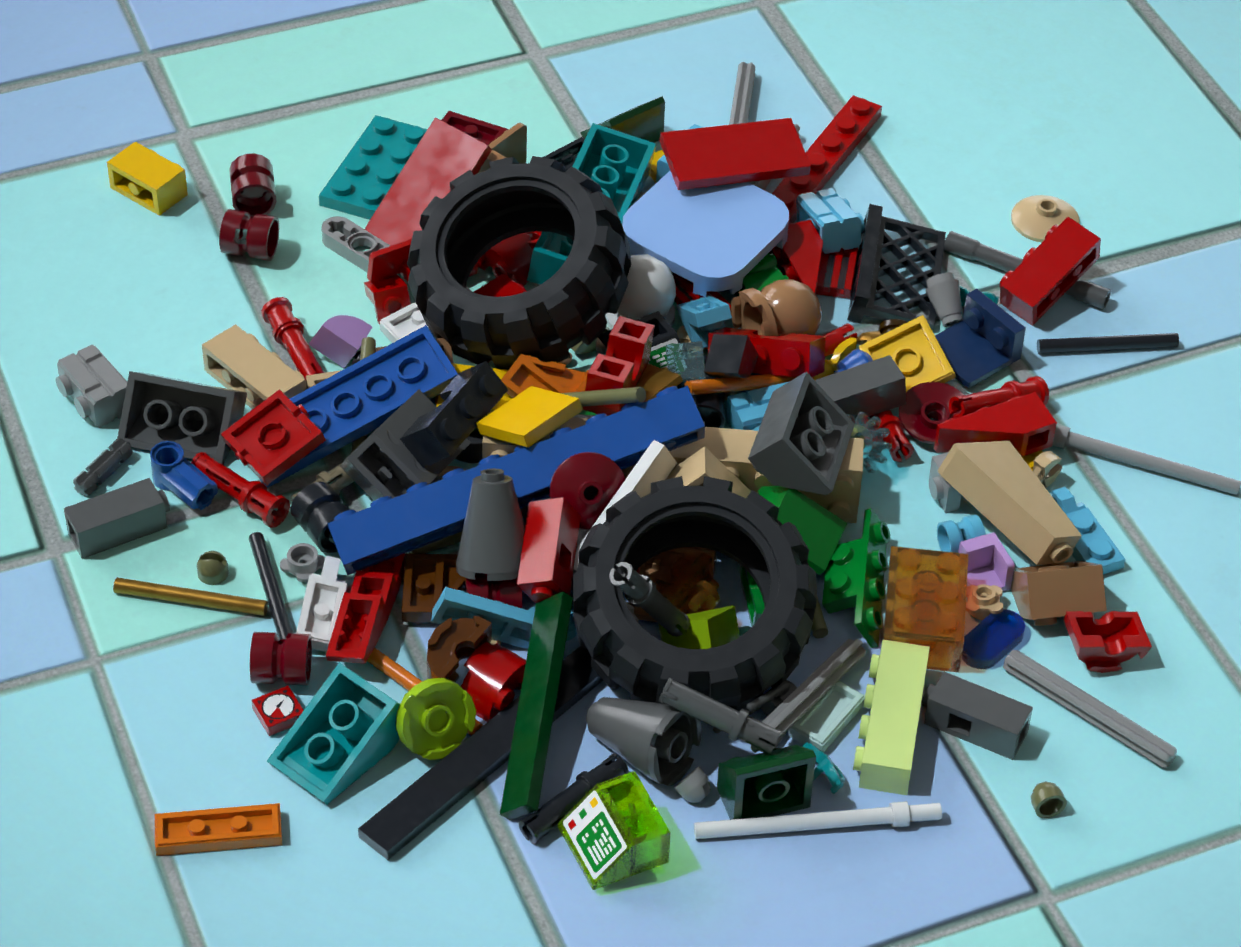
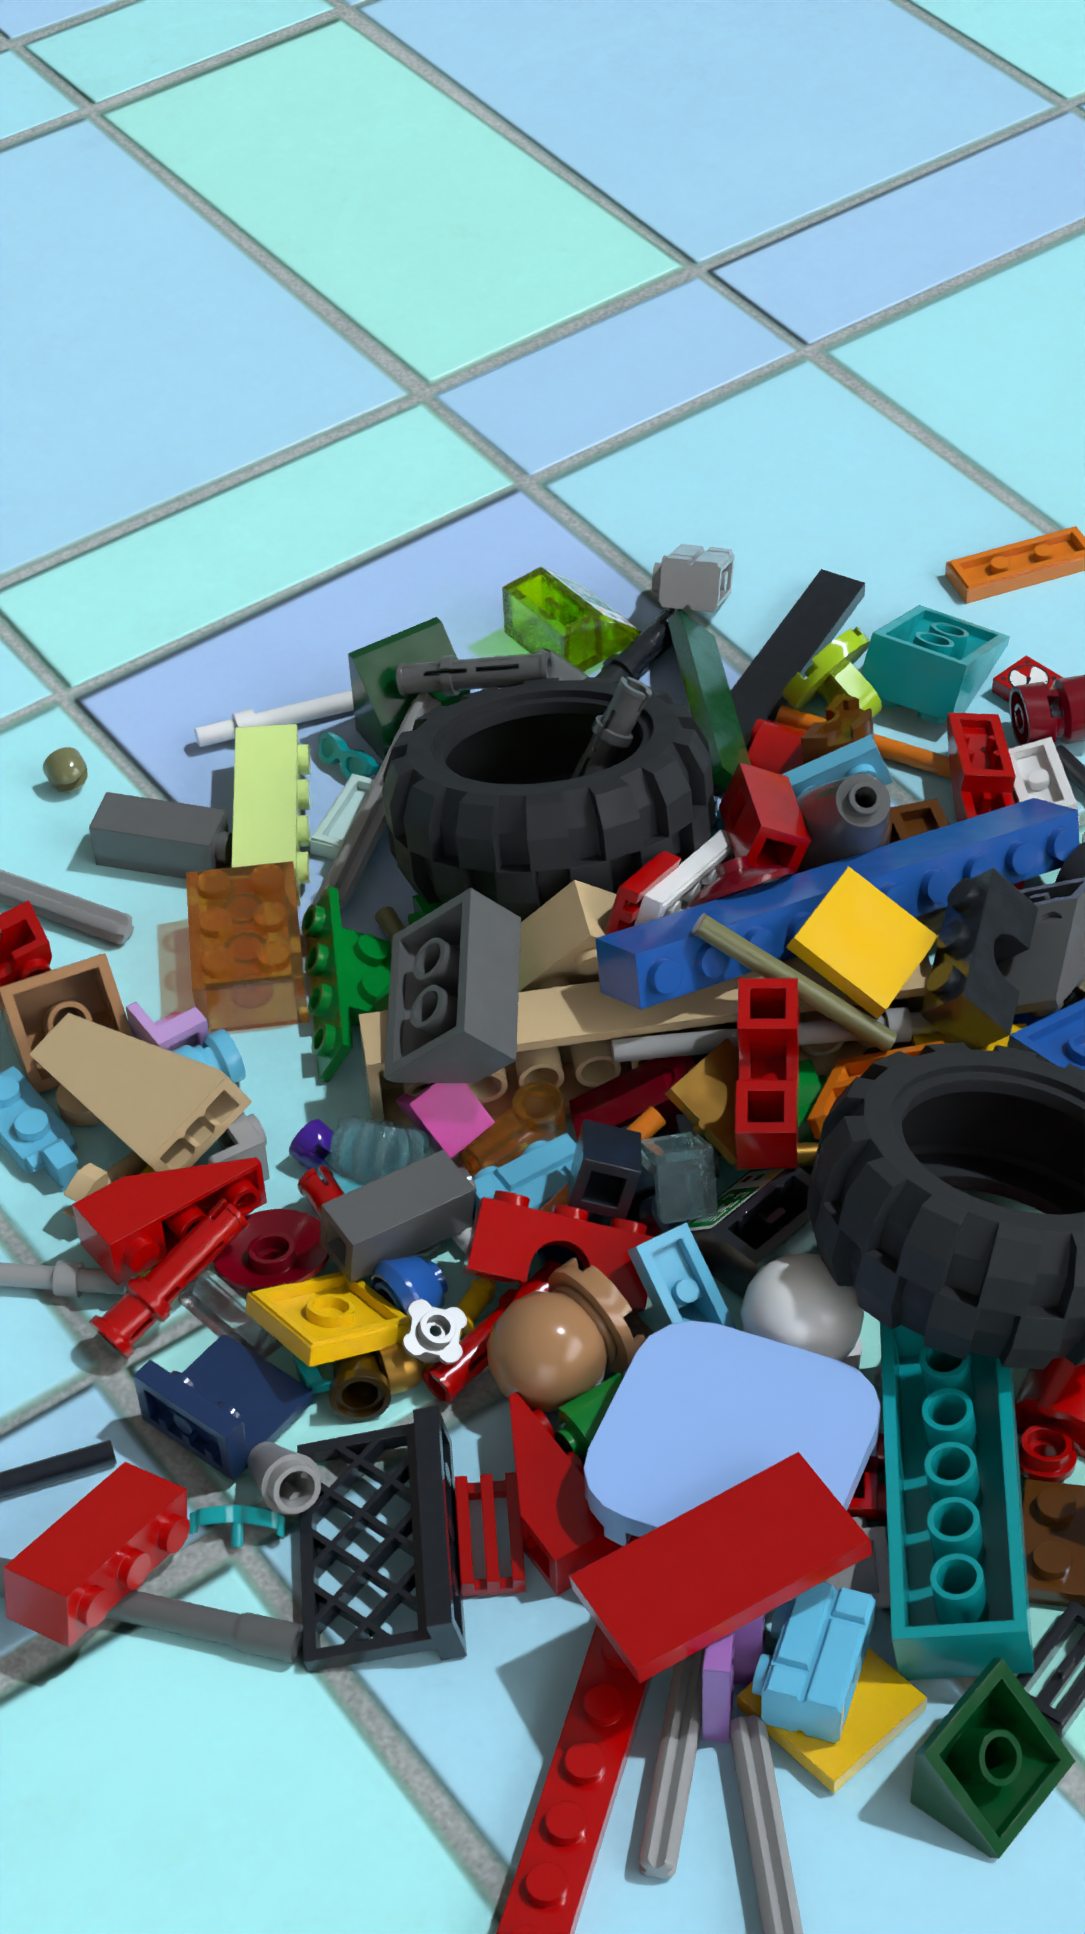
camera: 170 degrees right, 0 degrees up
medium azure brick [796,188,865,254] -> none
clear blue tile [960,609,1025,669] -> none
tan plate [964,585,1003,620] -> none
tan dish [1011,195,1079,243] -> none
none -> dark purple hinge [289,1119,340,1170]
none -> plate [402,1299,467,1365]
none -> red tile [606,851,681,934]
none -> light grey brick [652,544,735,612]

